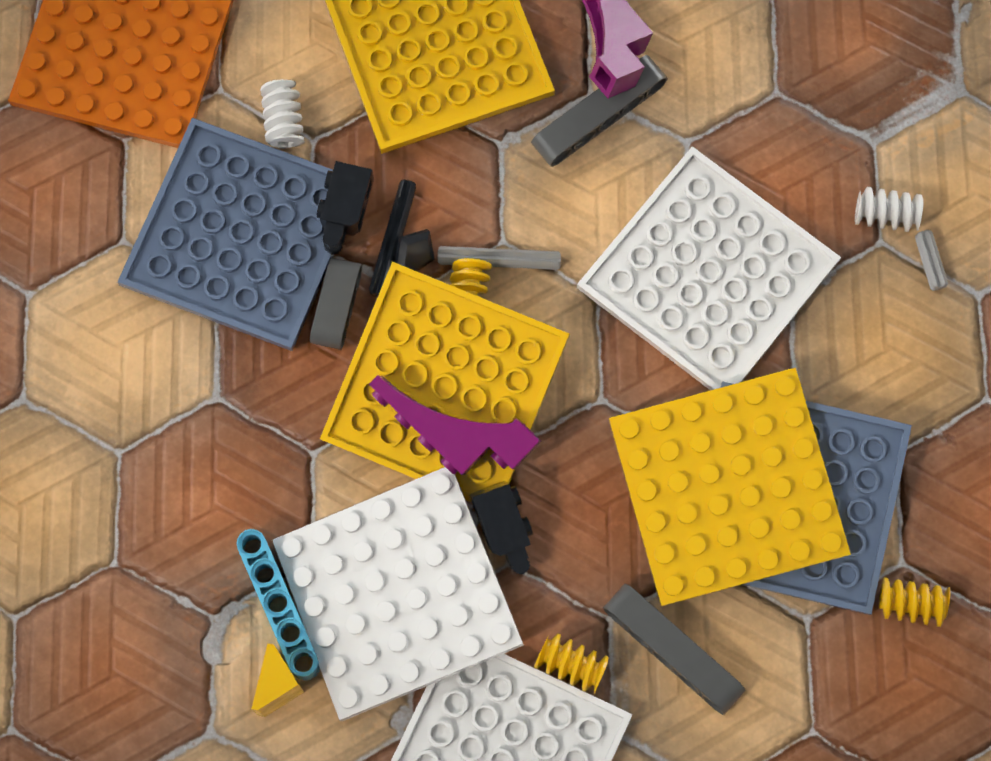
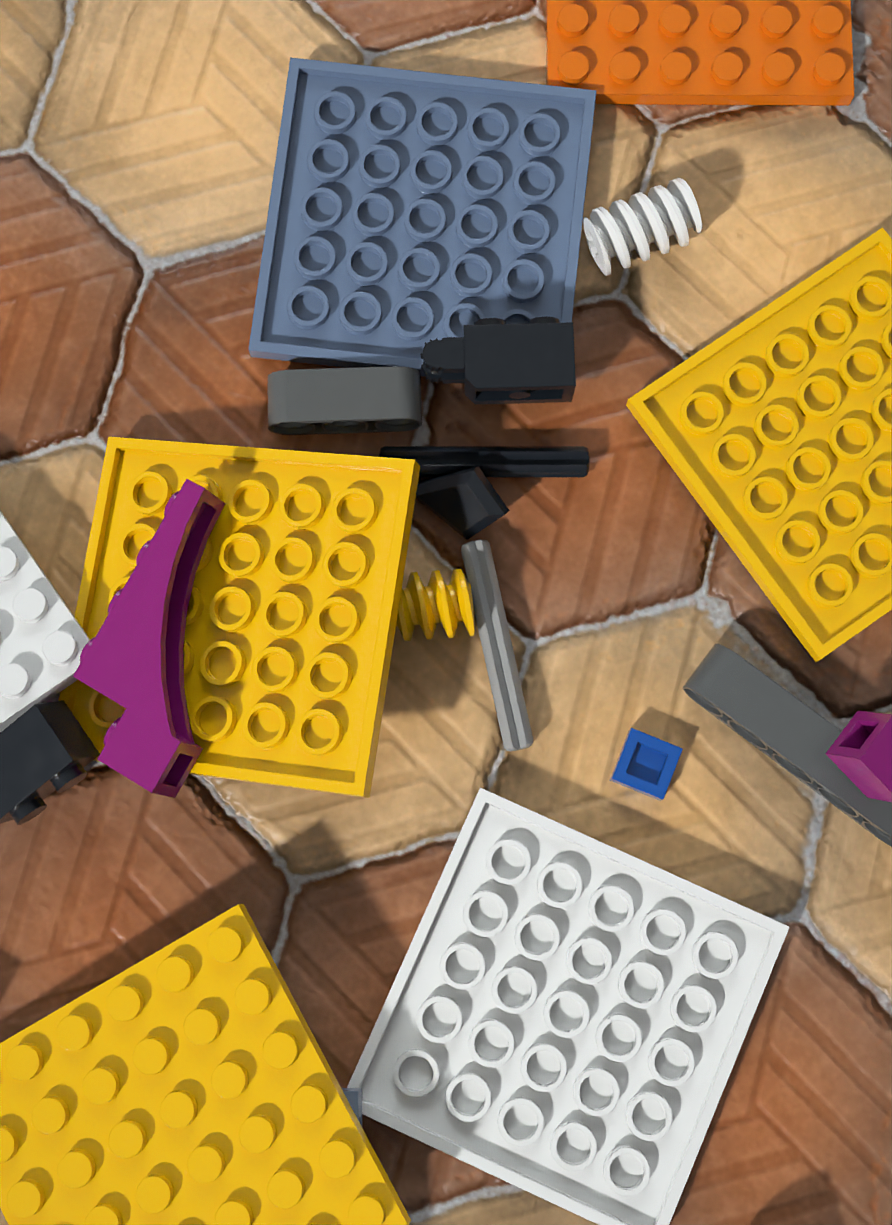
camera: 75 degrees right, 5 degrees up
none -> blue tile [610,728,683,801]

